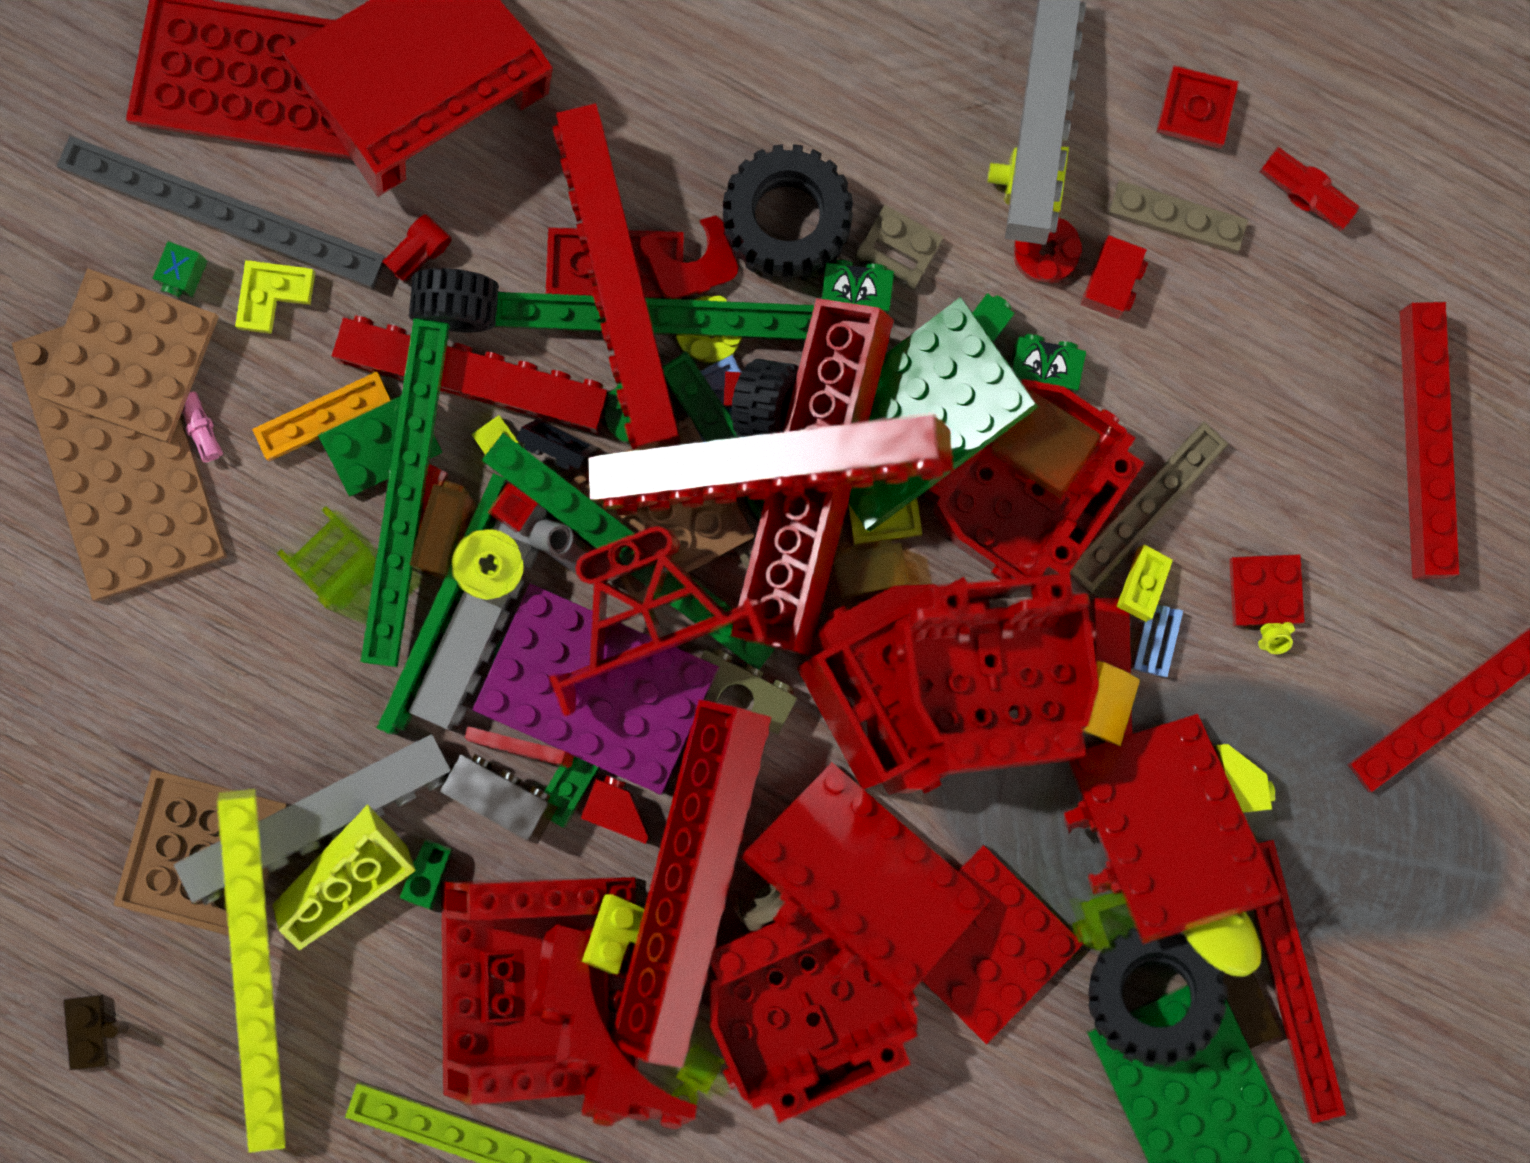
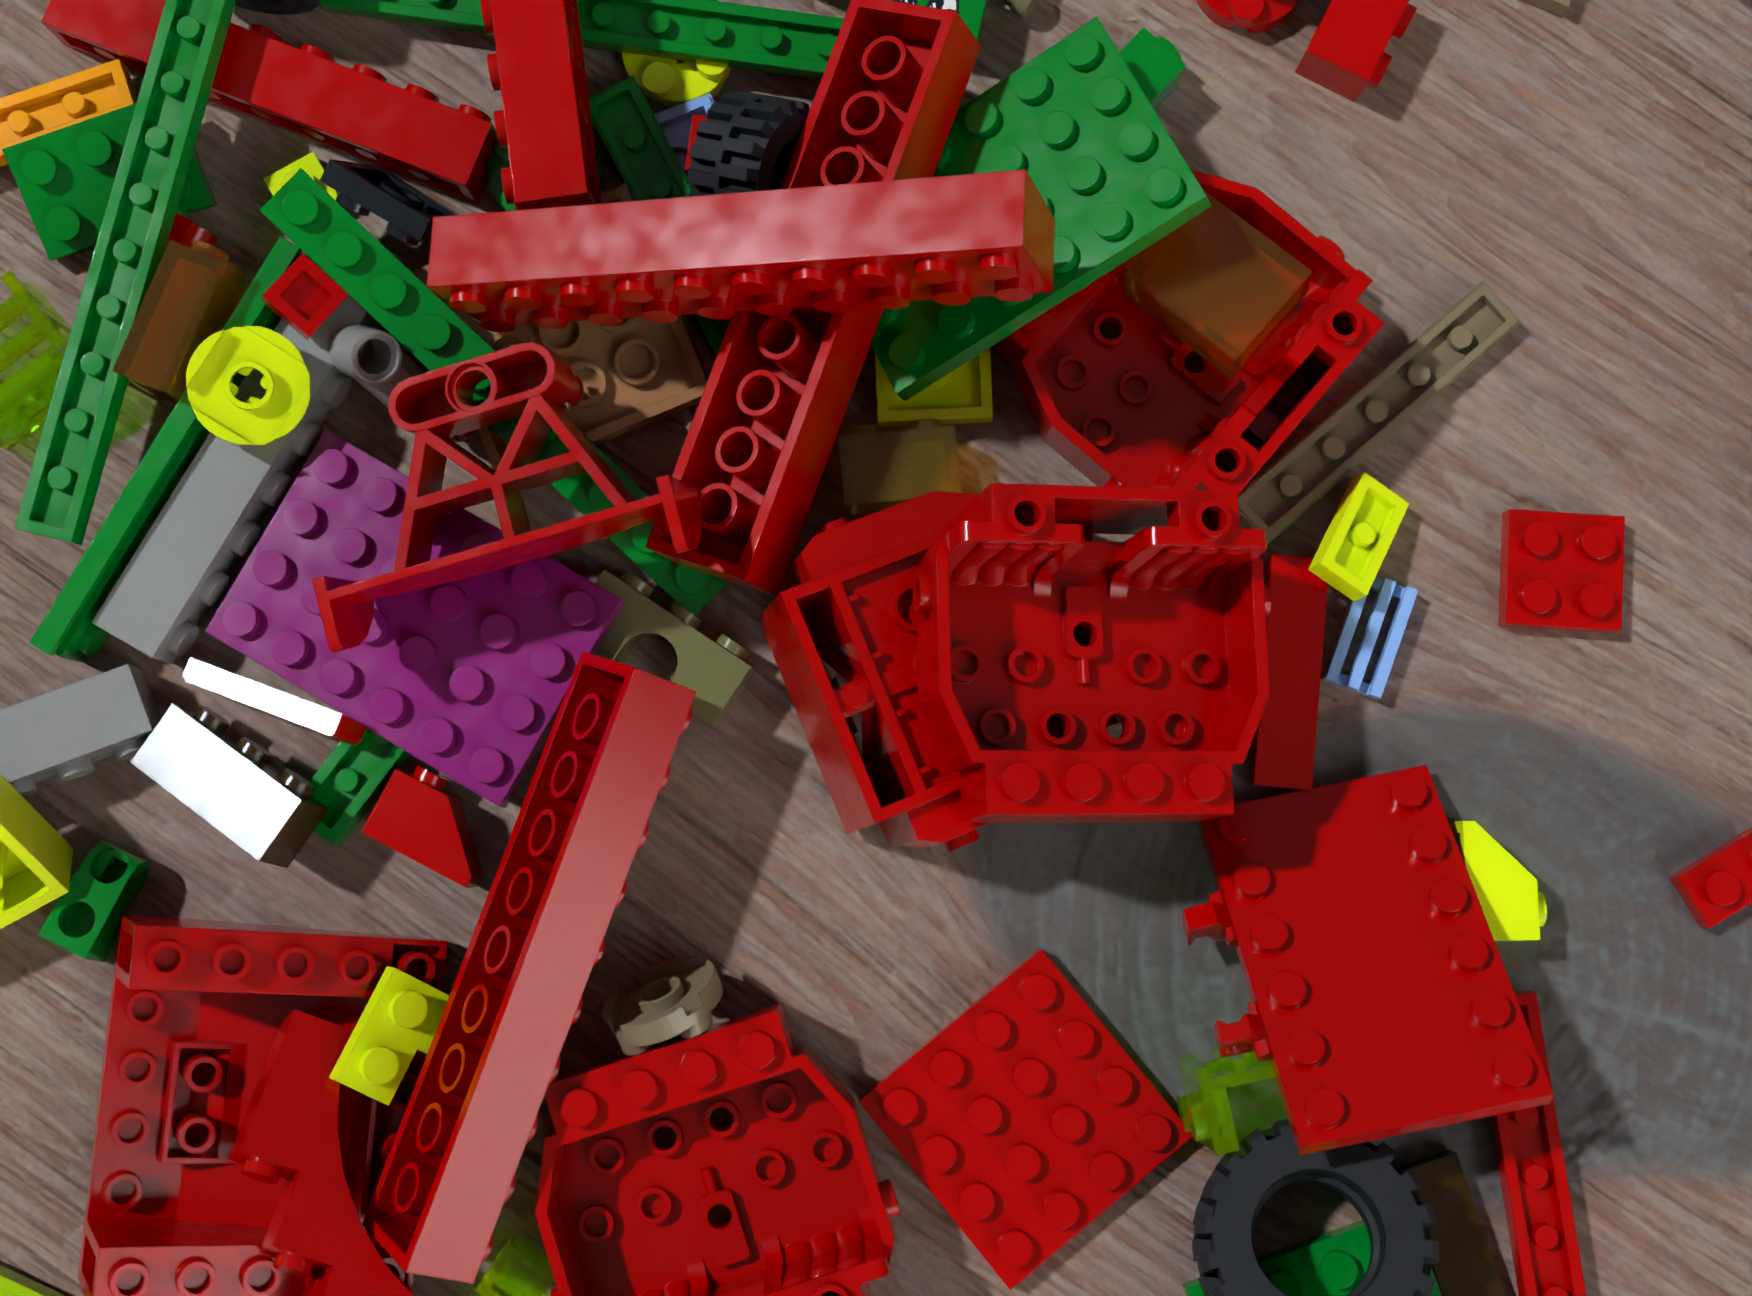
camera: 10 degrees right, 0 degrees up
red hinge [741,762,991,1002] -> none
green brick [1010,334,1086,394] -> none
yellow slope [1082,661,1140,746] -> none
neon yellow dish [1182,911,1261,976] -> none
neon yellow plate [1258,622,1295,654] -> none

